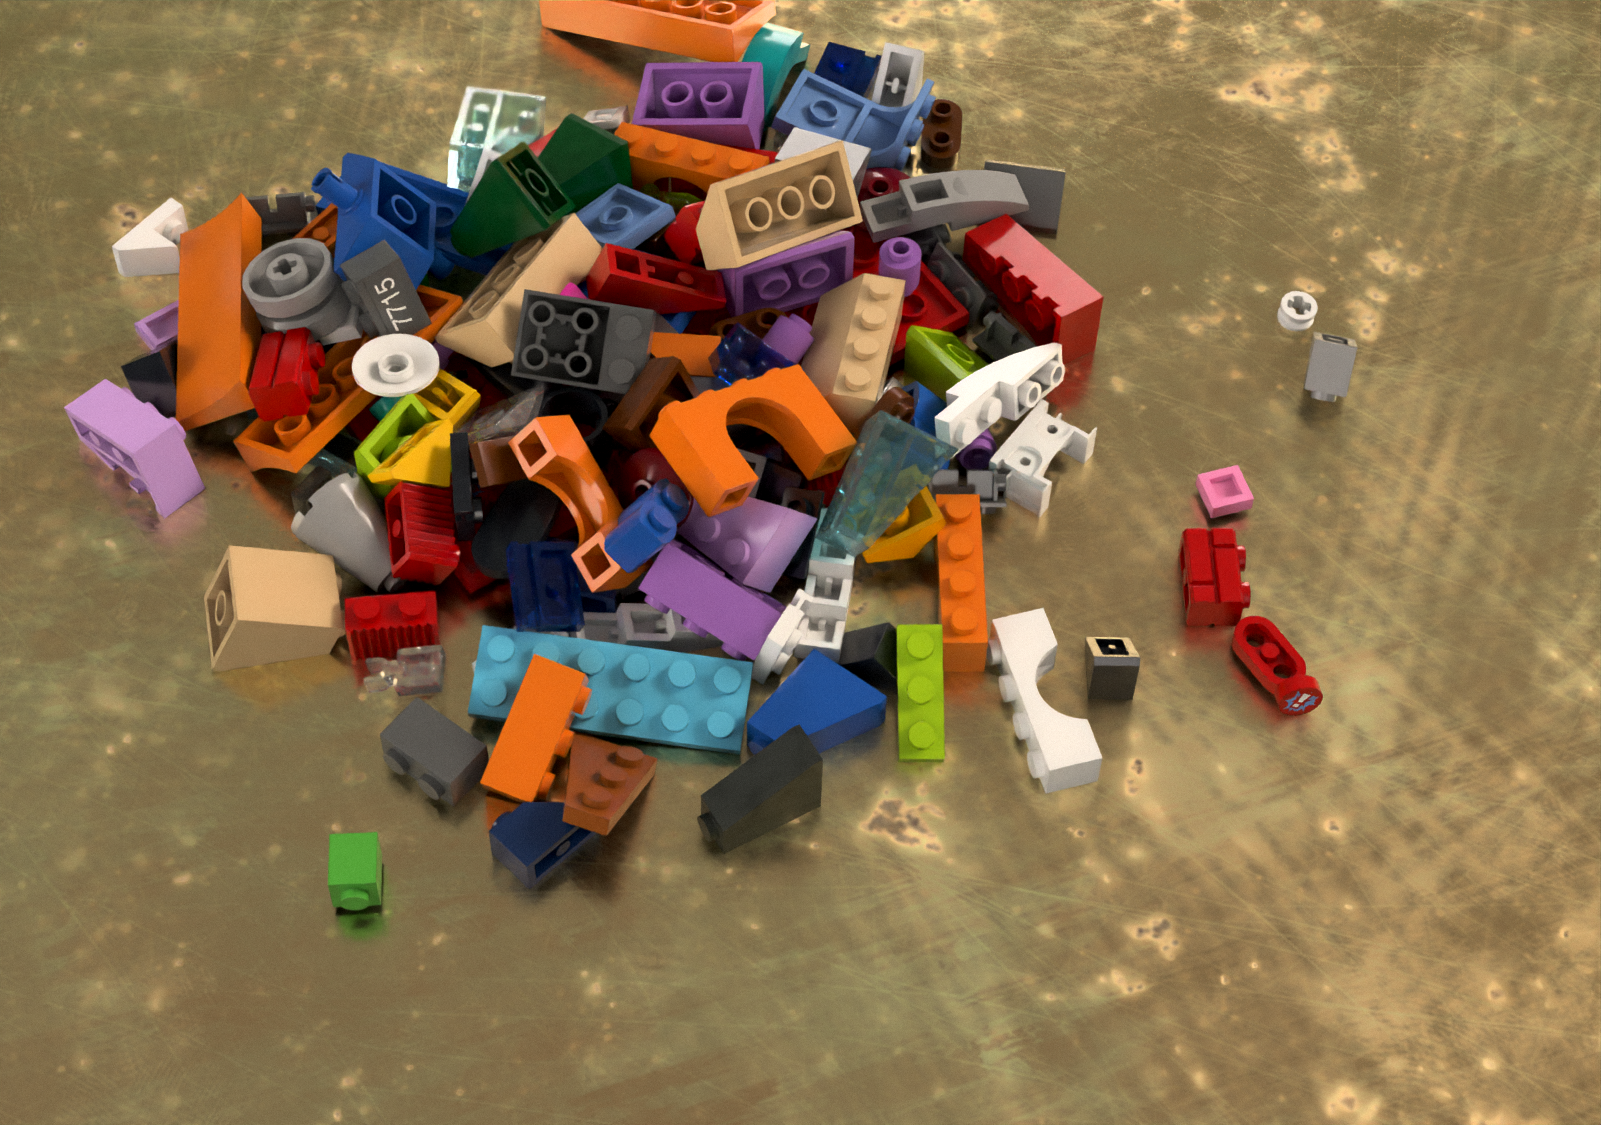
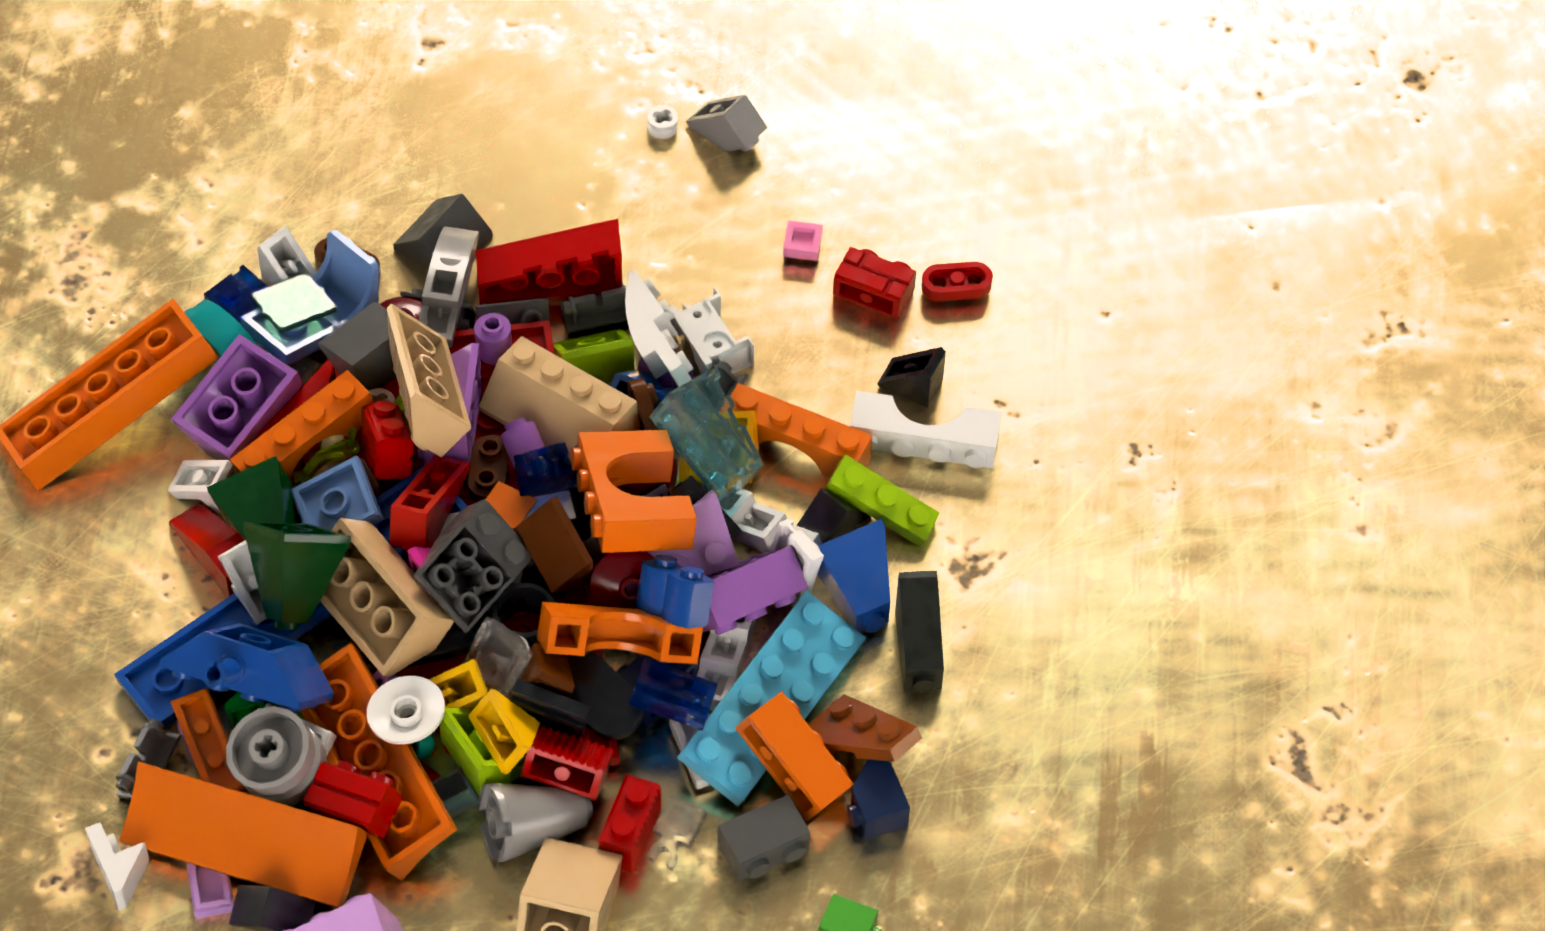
camera: 65 degrees left, 0 degrees up
clear smoke tile [291,465,332,516] -> none
dark grey brick [340,240,432,339] -> none
clear light blue wedge [447,86,547,193] -> none
red tile [1274,675,1323,716] -> none
none -> clear green piece [251,273,337,334]

